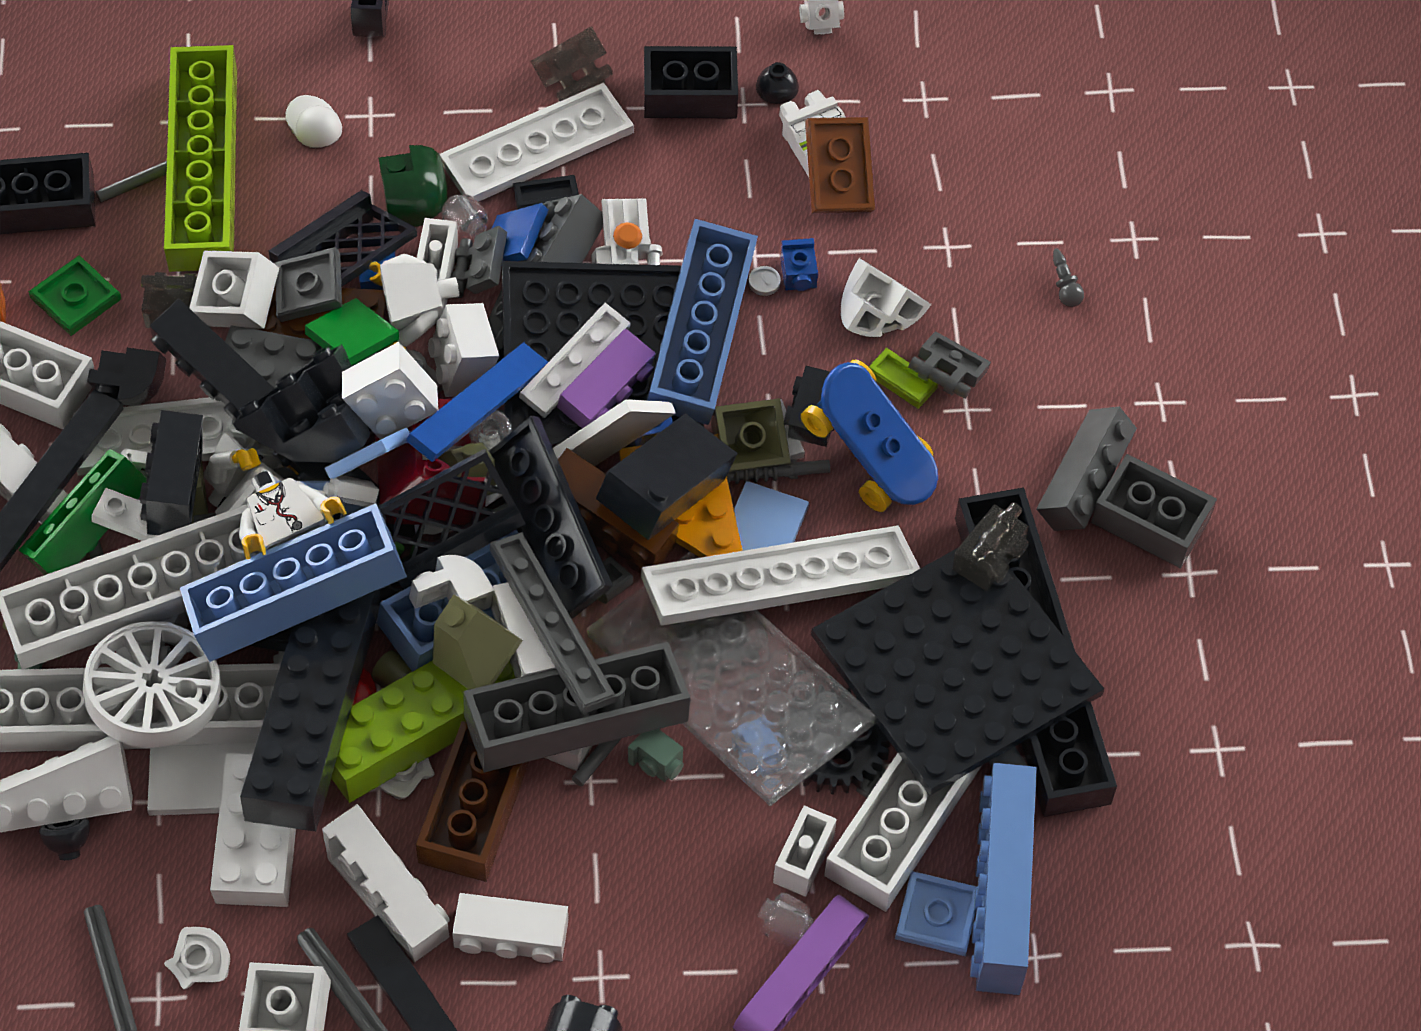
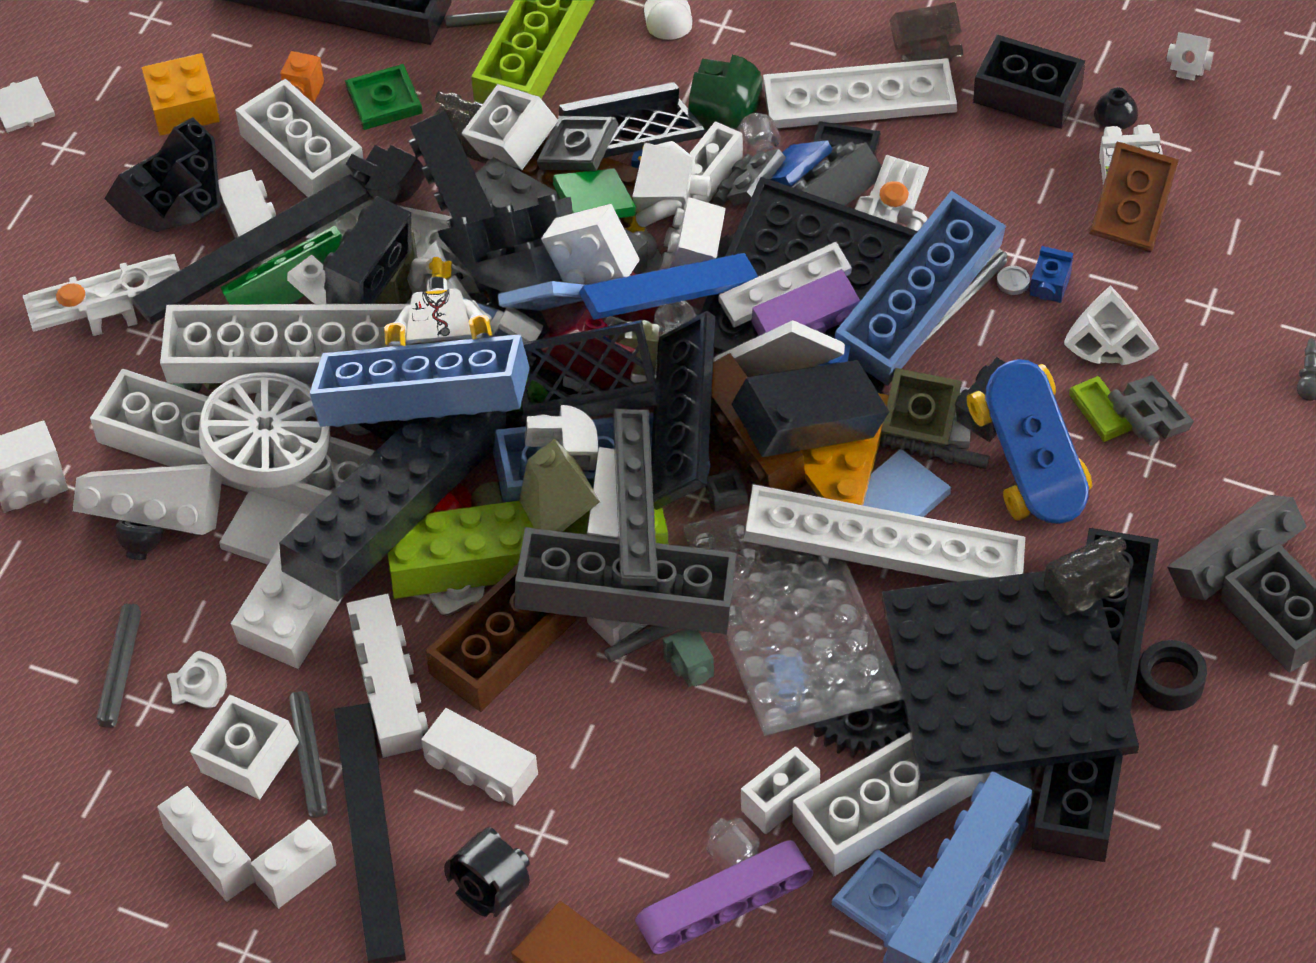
camera: 30 degrees right, 5 degrees down
none -> black tyre [1137,640,1207,711]

